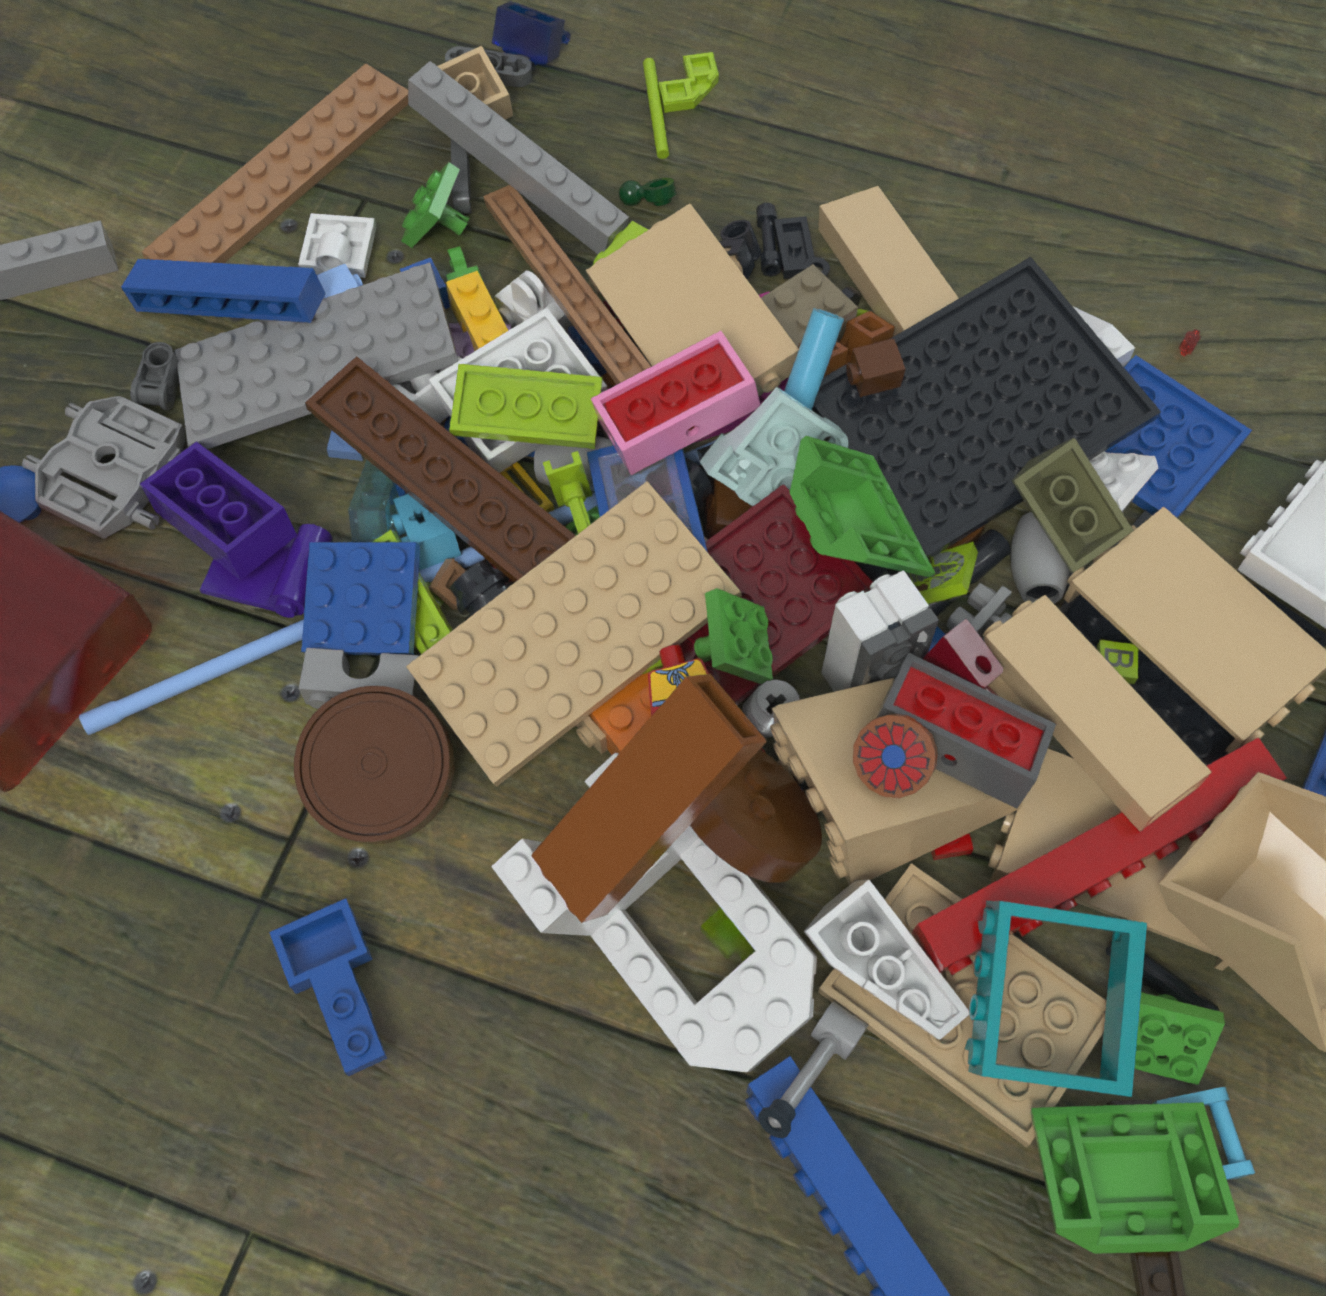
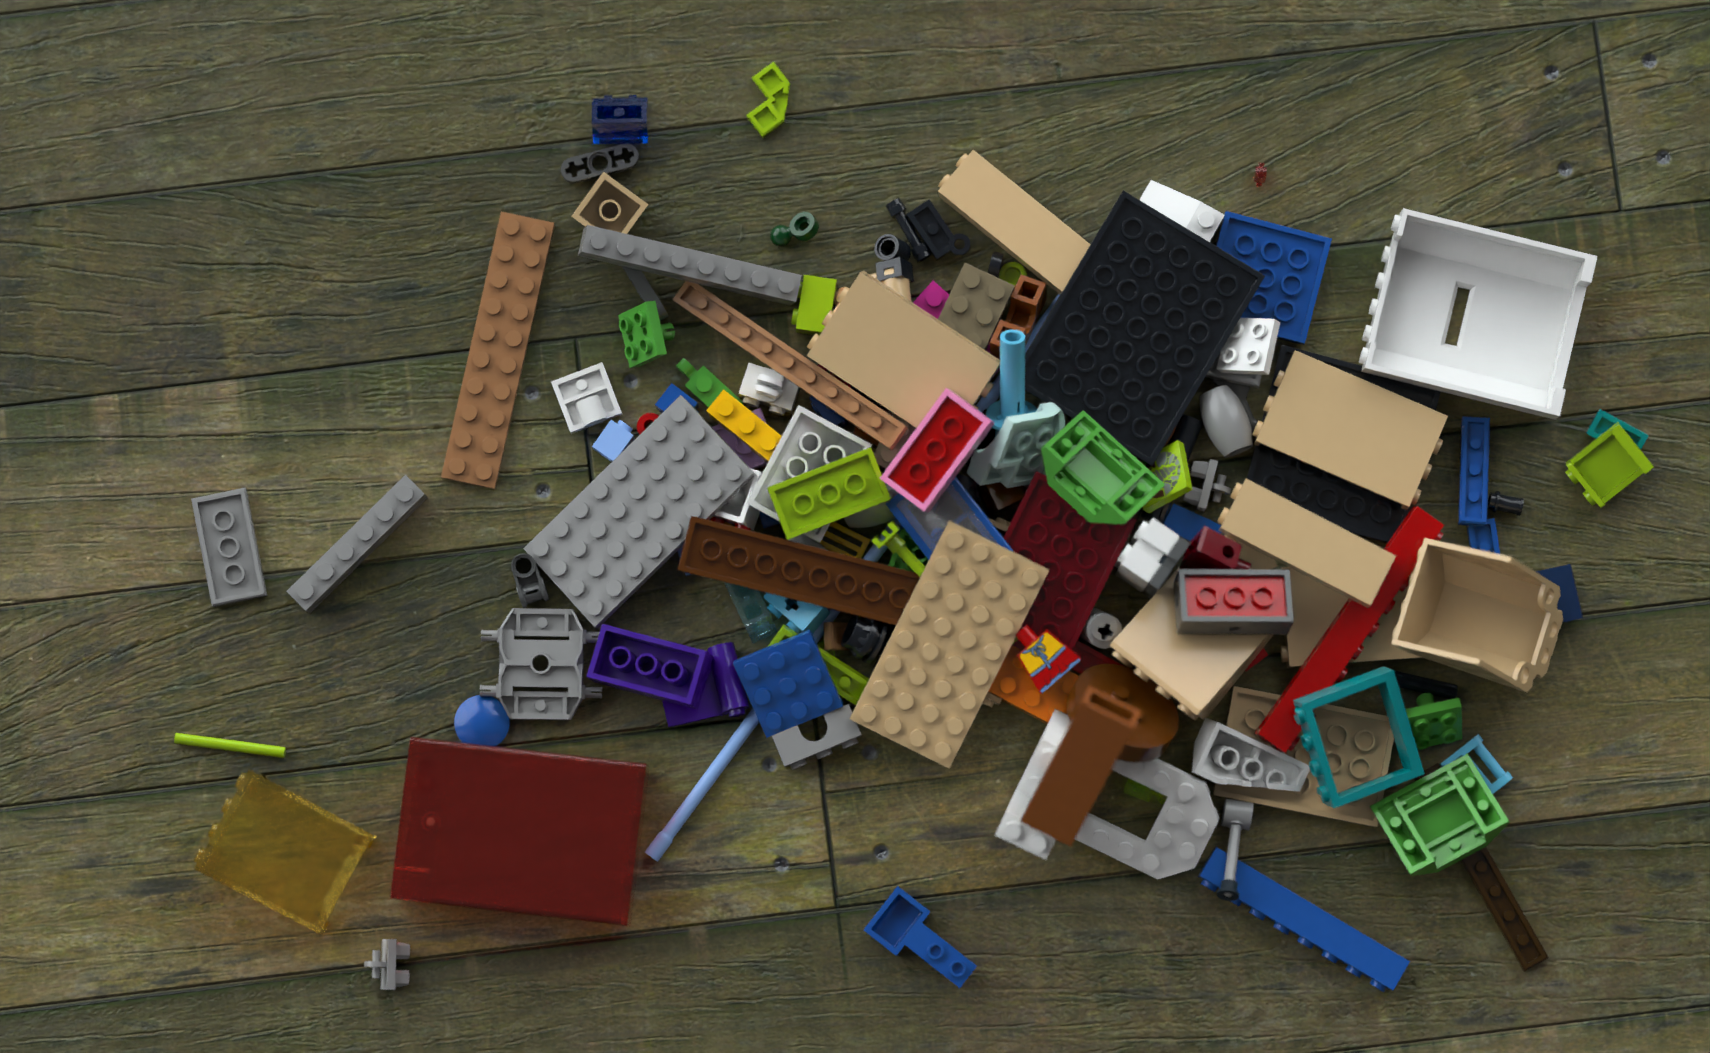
camera: 25 degrees left, 20 degrees up
blue brick [121,259,326,323] -> none
reddish brown brick [294,686,455,844] -> none
lime bar [643,58,669,159] -> none
bright green plate [694,588,773,684] -> none
reddish brown brick [846,338,906,397] -> none
tile [853,714,938,798] -> none
olive slope [1011,438,1134,573] -> none
lime tile [1097,640,1138,684] -> none

